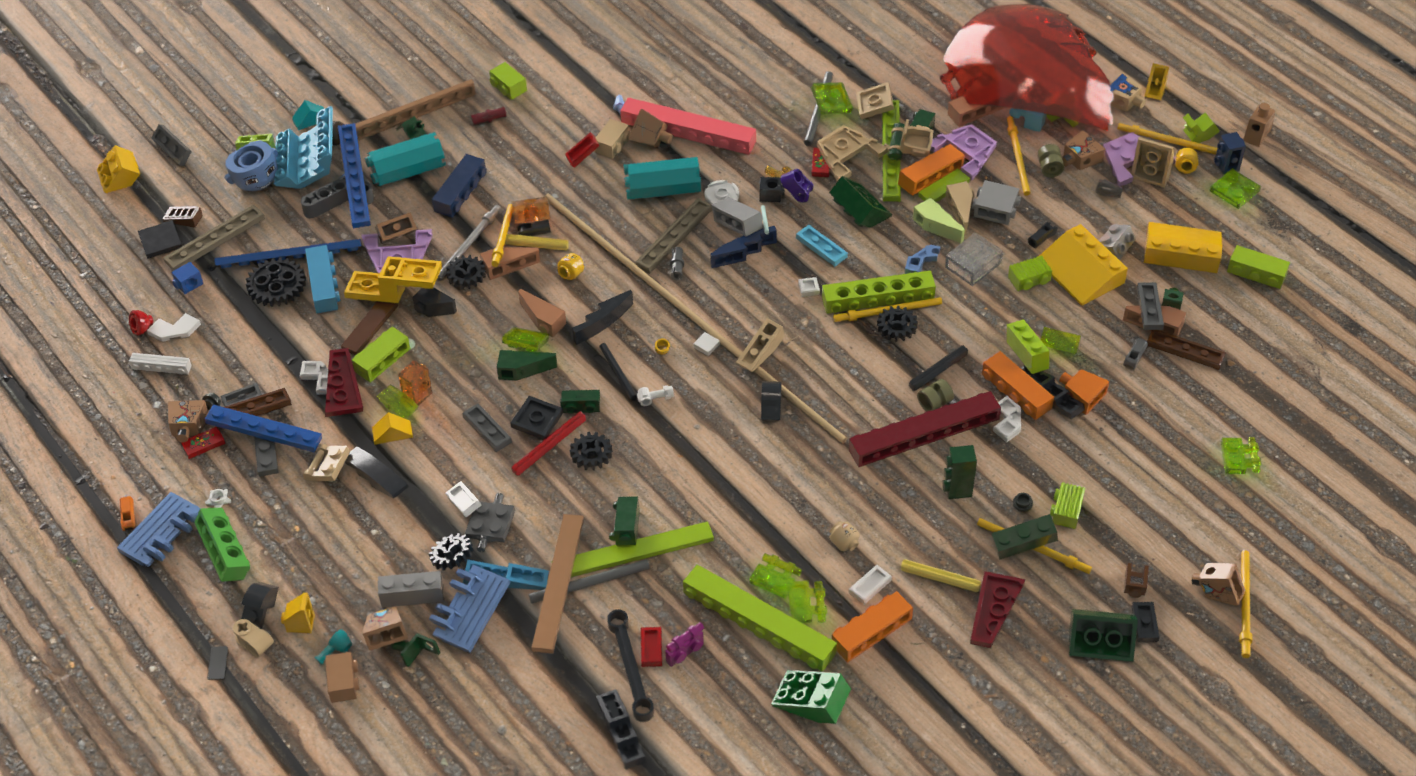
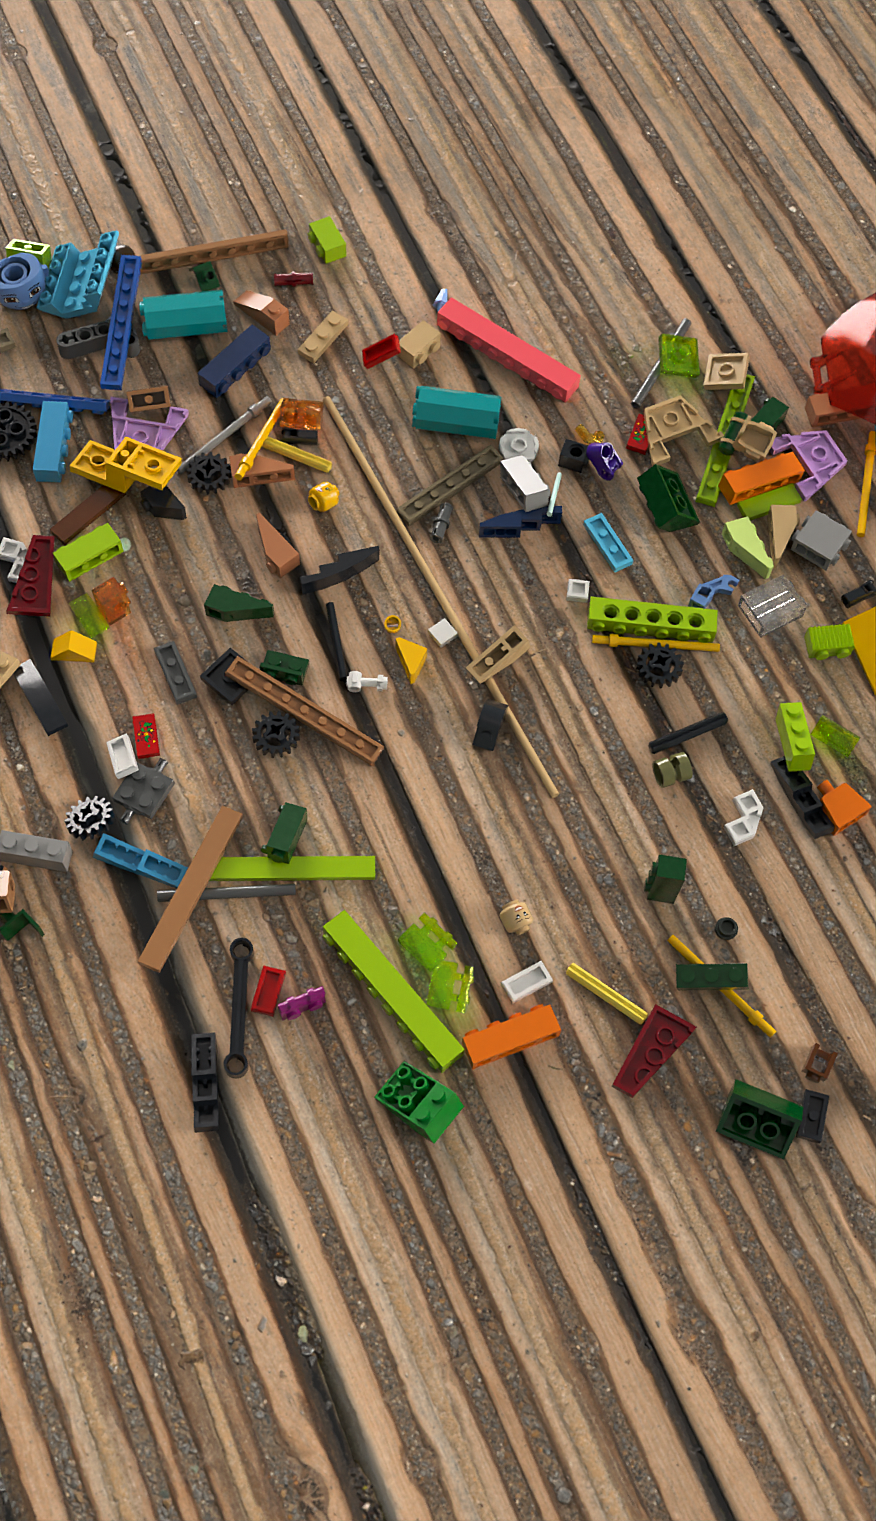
camera: 10 degrees right, 15 degrees up
teal slope [292,100,325,131] -> none
medium blue hinge [429,565,510,653] -> none
clear neon green plate [502,327,549,352] -> none
red axle [511,411,586,476] -> none
medium nougat torso [628,109,673,147] -> none
dark red brick [849,391,1001,468] -> none
orange brick [982,351,1054,420] -> none
lime brick [1050,482,1085,529] -> none
none -> red tile [132,713,160,759]
none -> medium nougat tile [225,656,384,766]
none -> nougat slope [233,290,290,336]
none -> tan plate [298,310,348,363]
none -> yellow slope [395,637,427,684]

